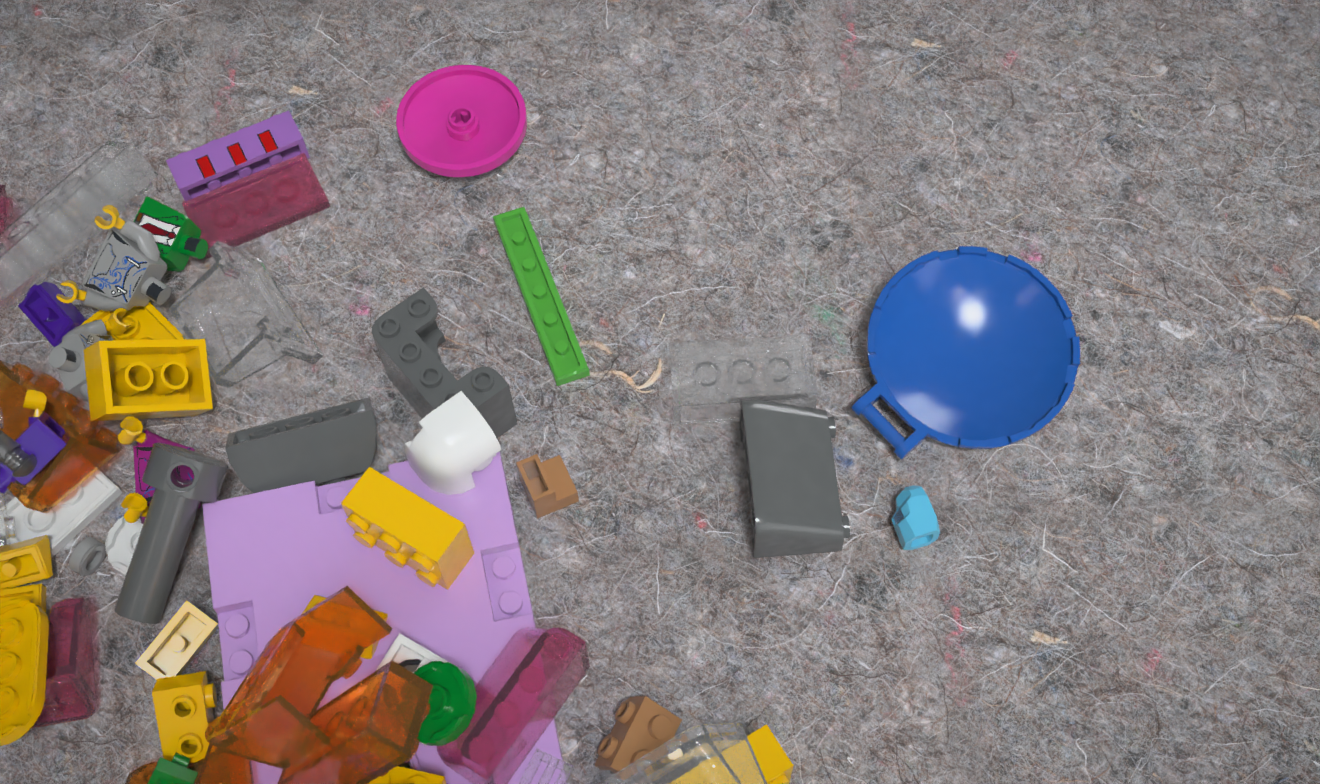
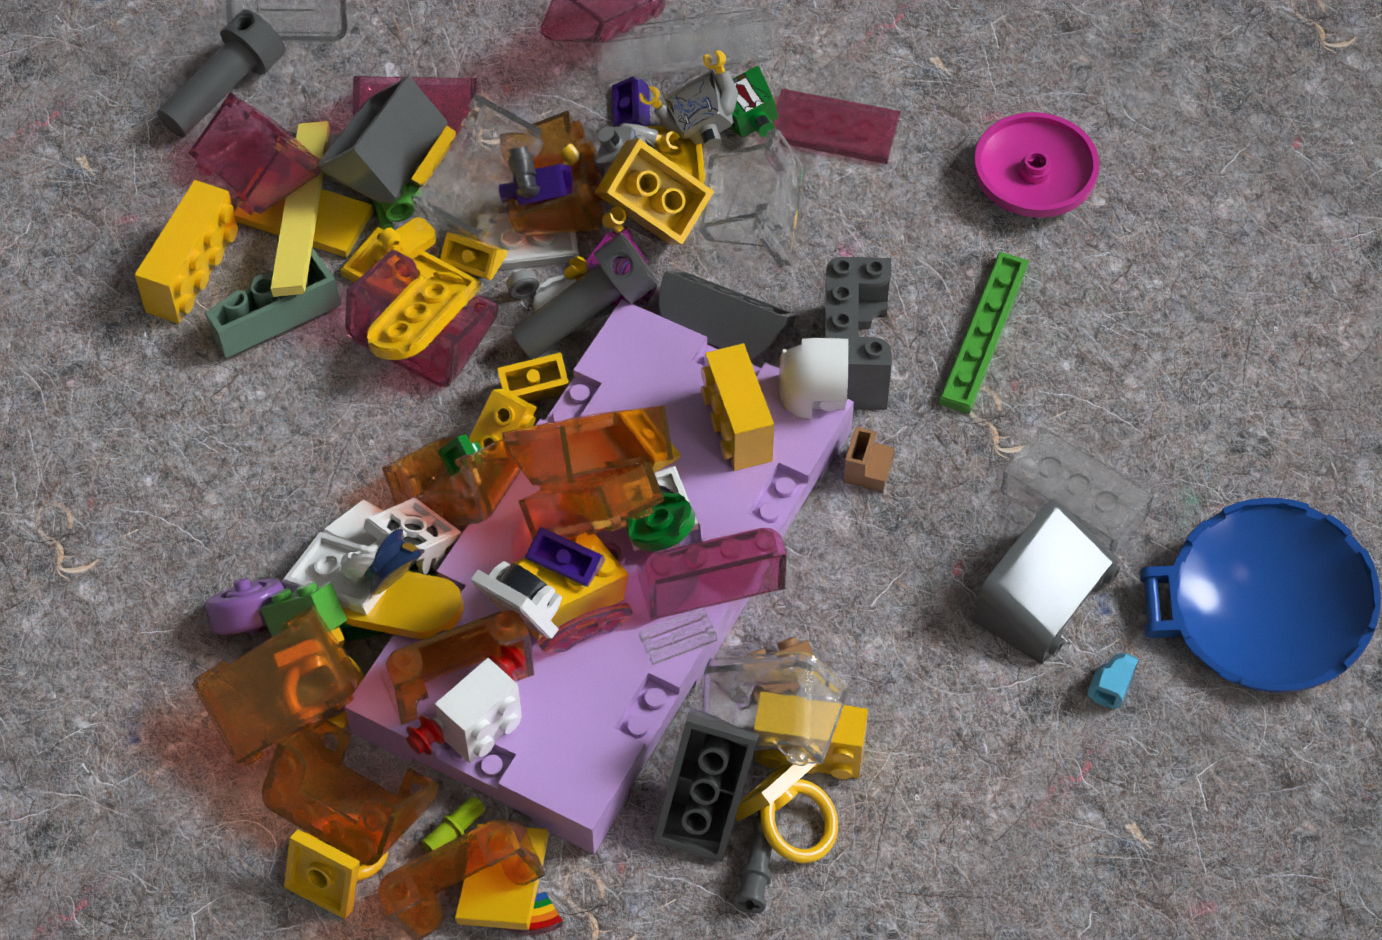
camera: 40 degrees right, 5 degrees down
medium lavender brick [166,110,310,208] -> none

